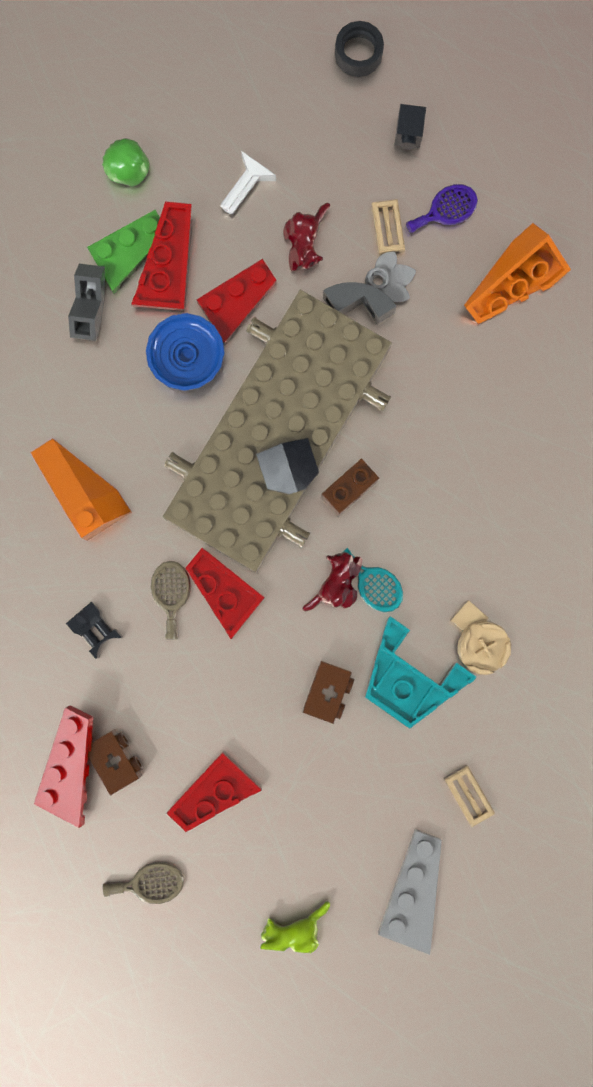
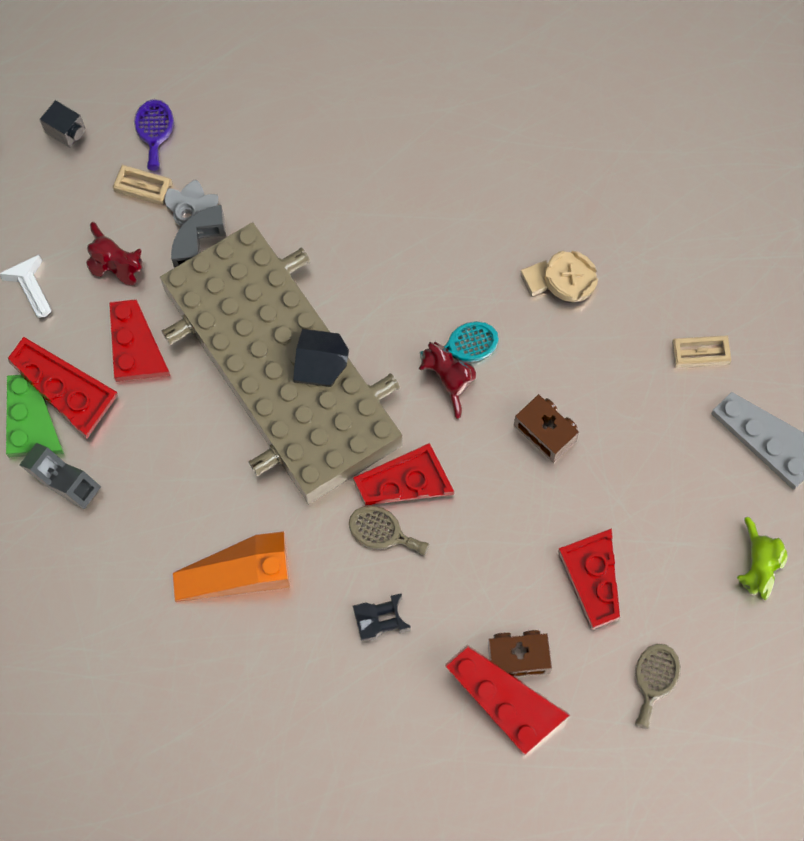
camera: 60 degrees left, 15 degrees down
blue hat [146,313,224,391] -> none
reddish brown brick [321,458,379,517] -> none
teal wing [365,616,476,729] -> none
orange wedge [464,223,571,324] -> none

